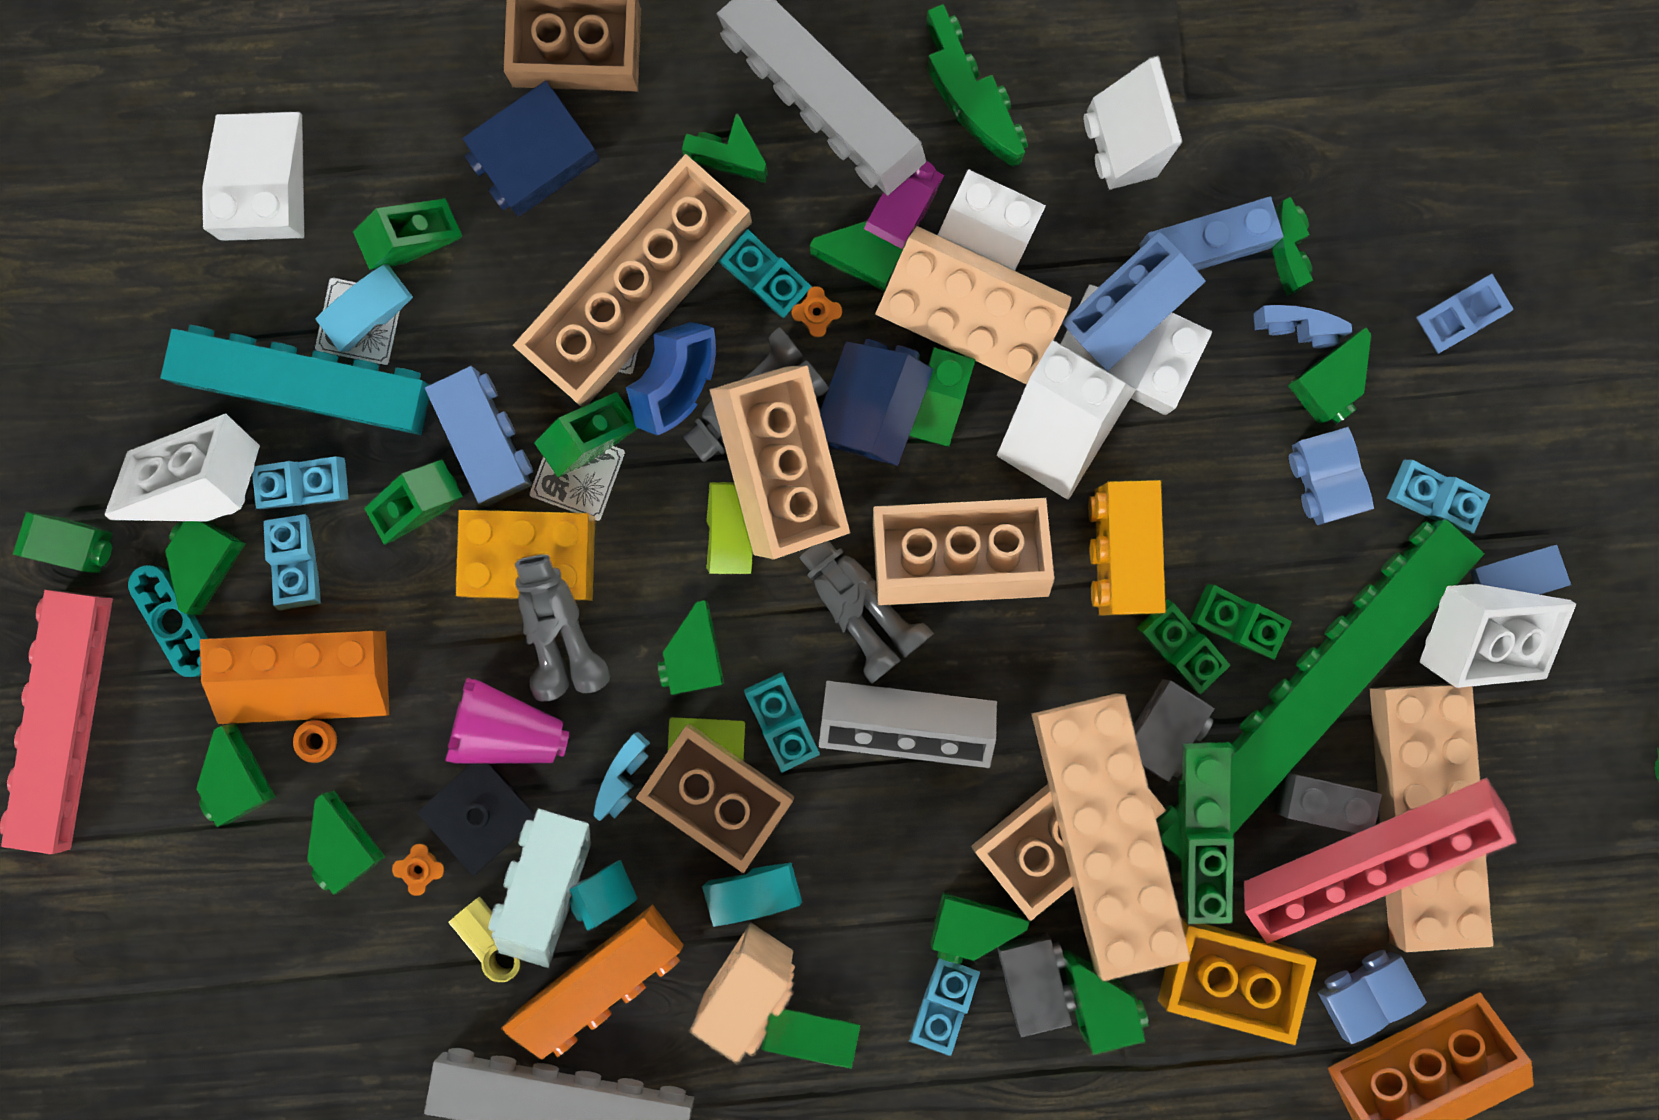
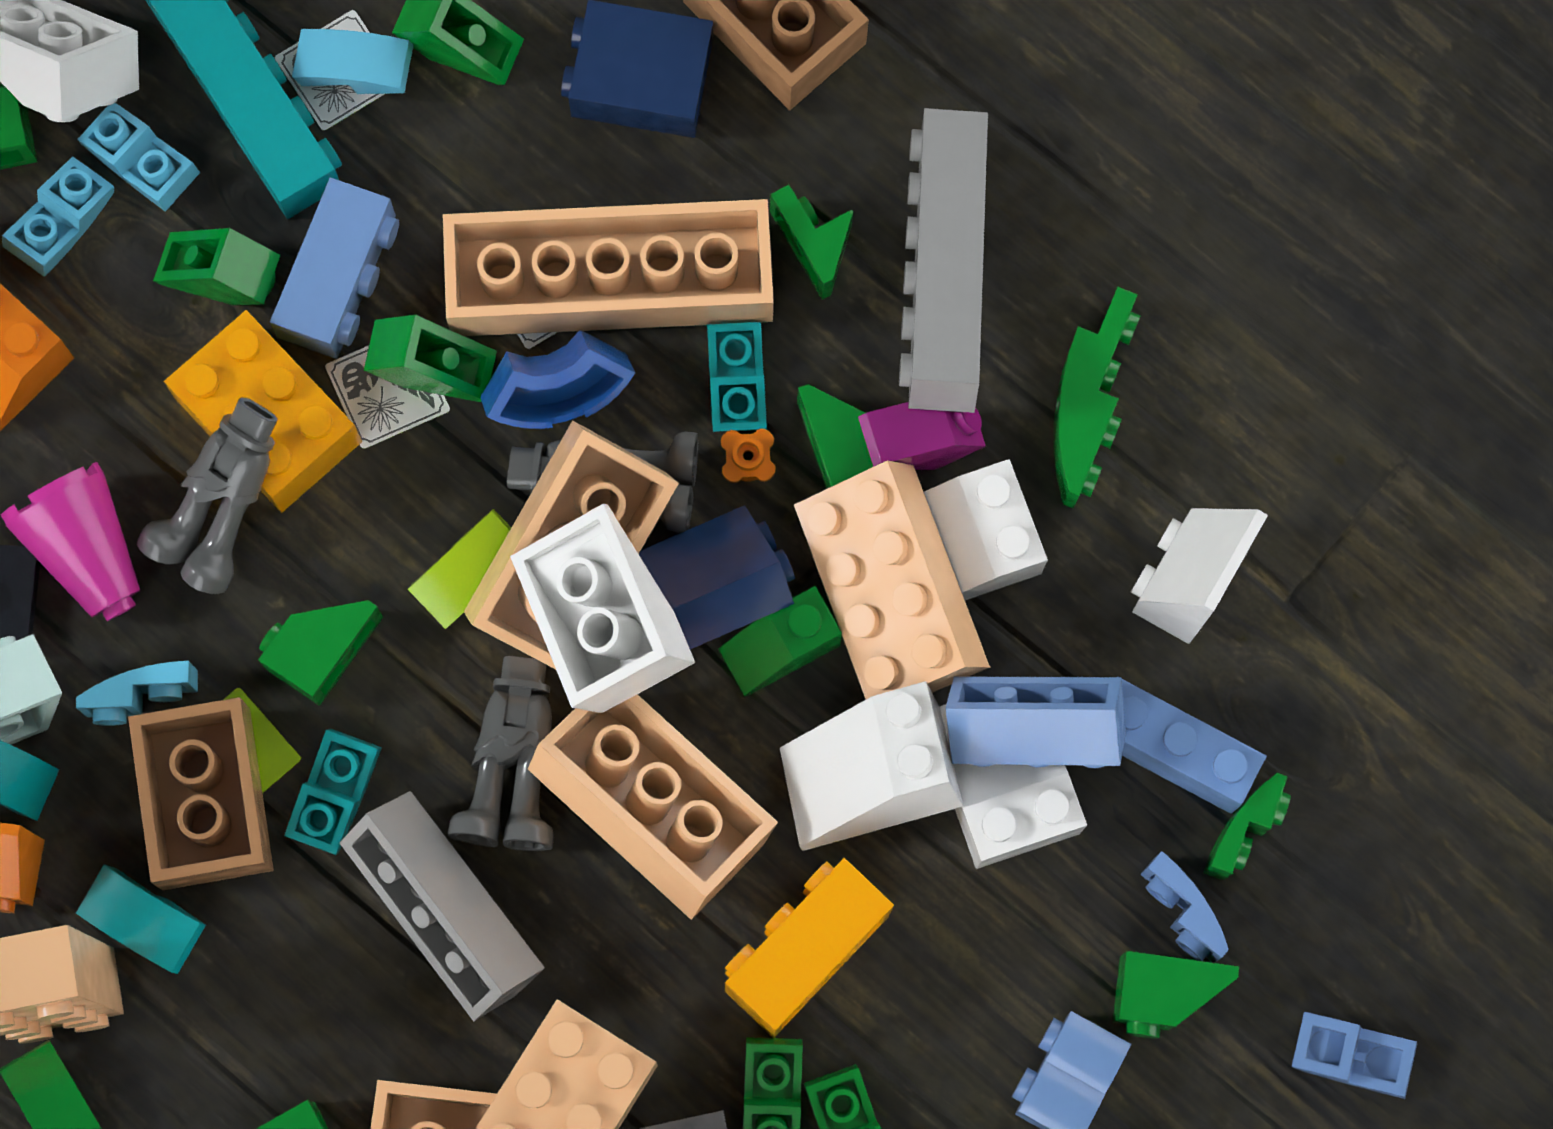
camera: 40 degrees right, 10 degrees down
none -> white slope [510,504,695,713]

